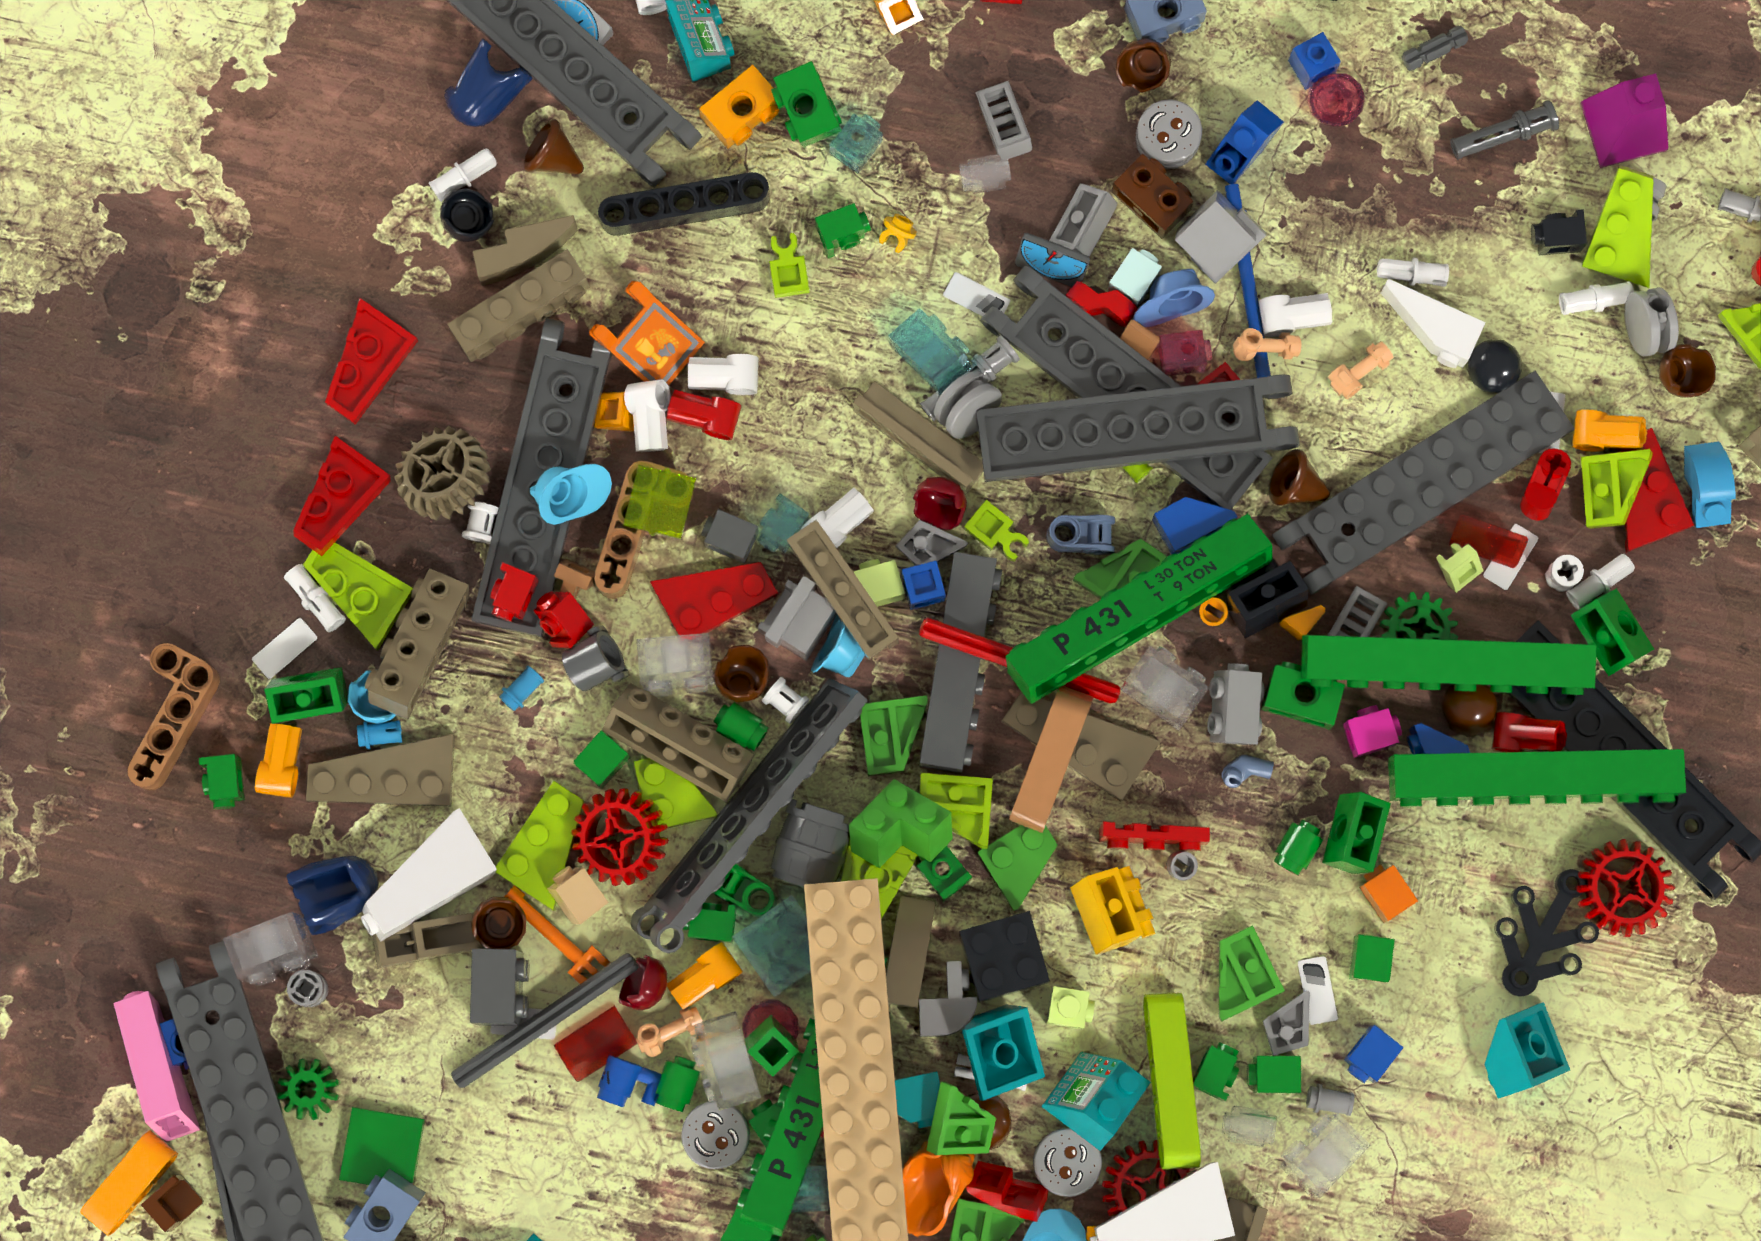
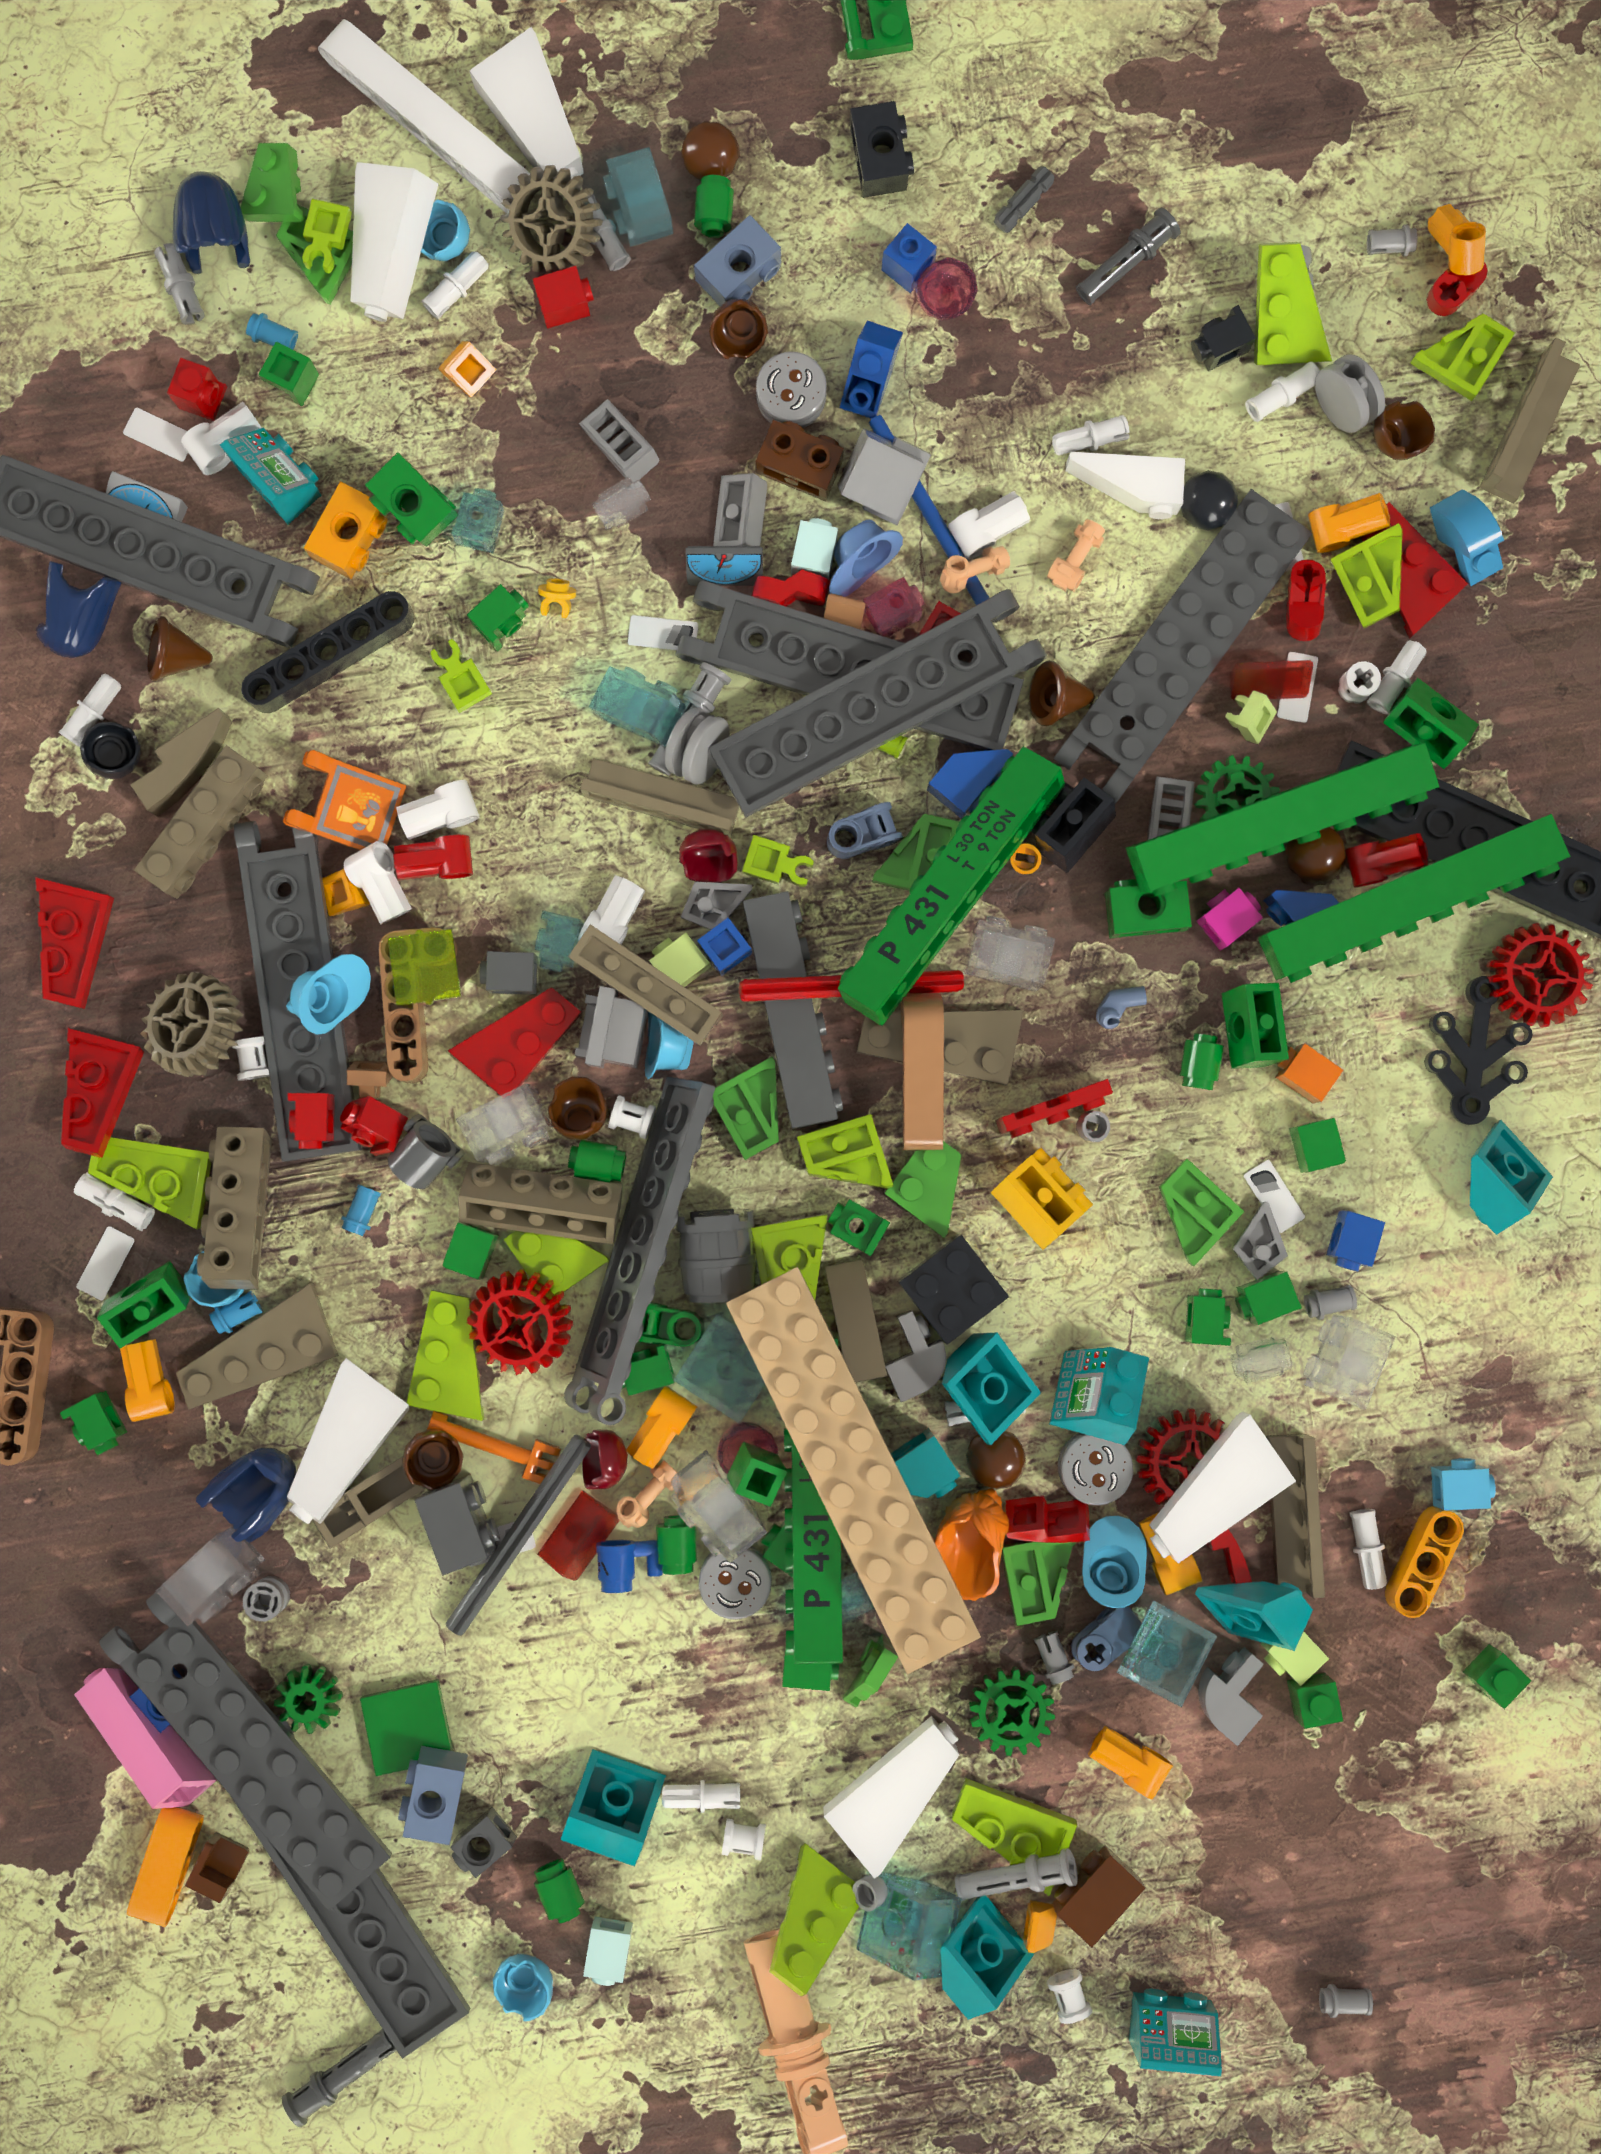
camera: 25 degrees left, 5 degrees up
tan brick [547,866,609,925] -> none
bright green brick [849,779,953,868] -> none
bright green wing [926,1081,996,1155] -> none
yellowish green brick [1046,986,1095,1030] -> none
lime beam [1143,993,1201,1170] -> none
light grey brick [1207,664,1264,745] -> none
light orange slope [1279,605,1326,640] -> none
magenta slope [1580,73,1668,168] -> none

